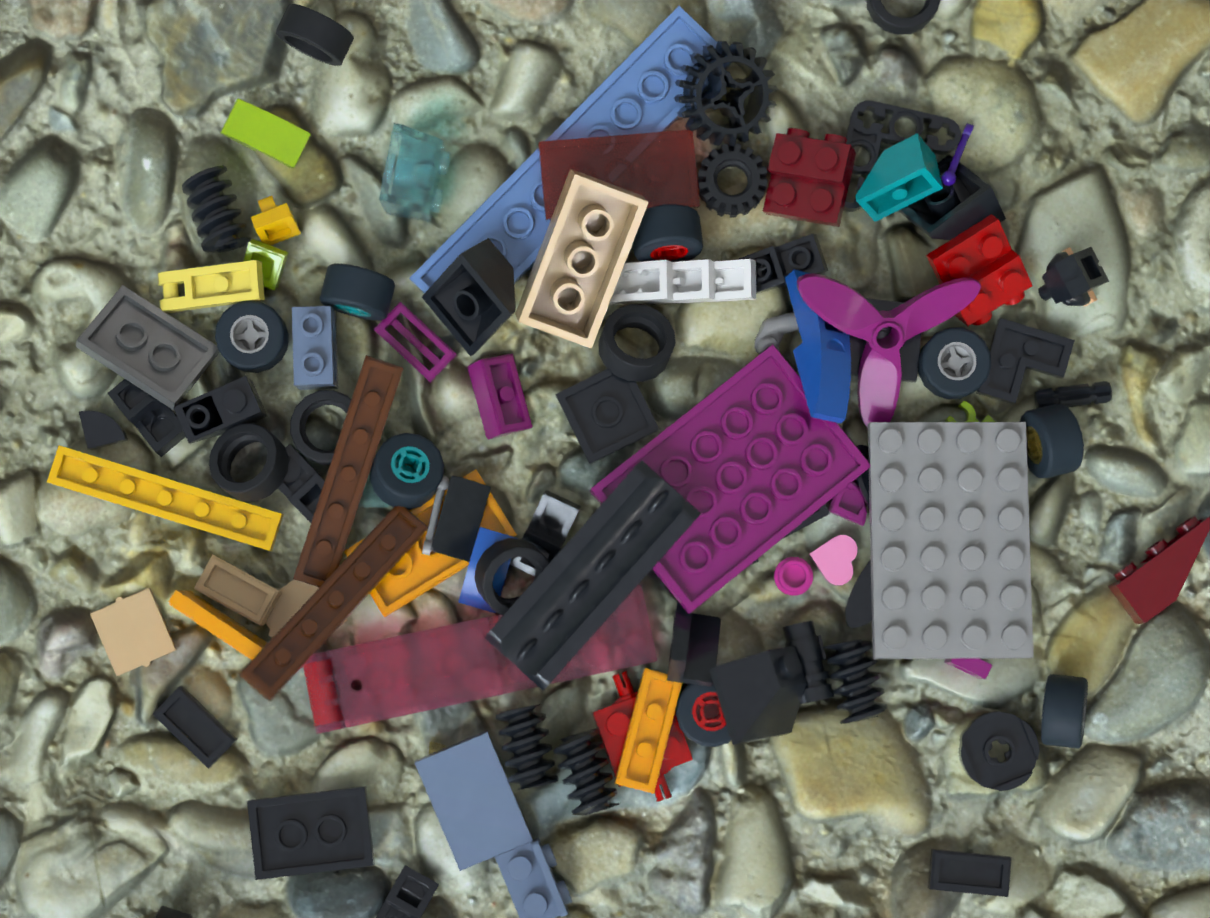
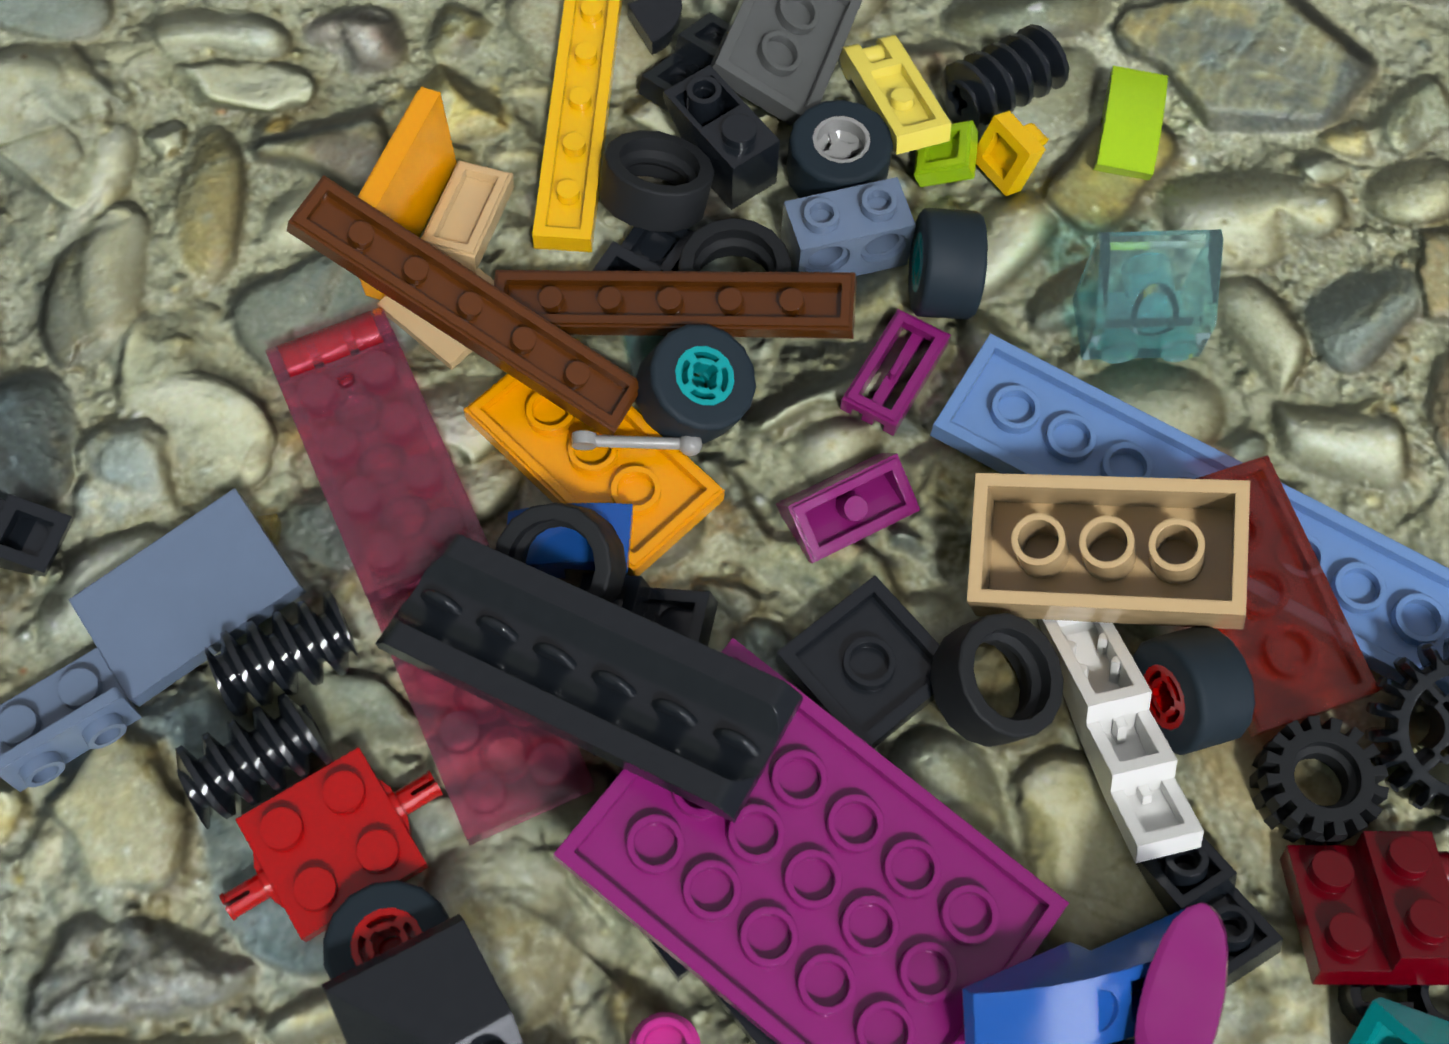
camera: 75 degrees right, 20 degrees down
tan piece [90,588,177,676] -> none
black tile [153,686,238,769] -> none
black plate [247,786,375,880] -> none
black tyre [276,4,354,66] -> none
black slope [422,238,516,357] -> none
black slope [430,475,491,562] -> none
light orange tile [614,668,682,794] -> none
black panel [667,600,721,687] -> none
light grey arm [755,312,799,354] -> none

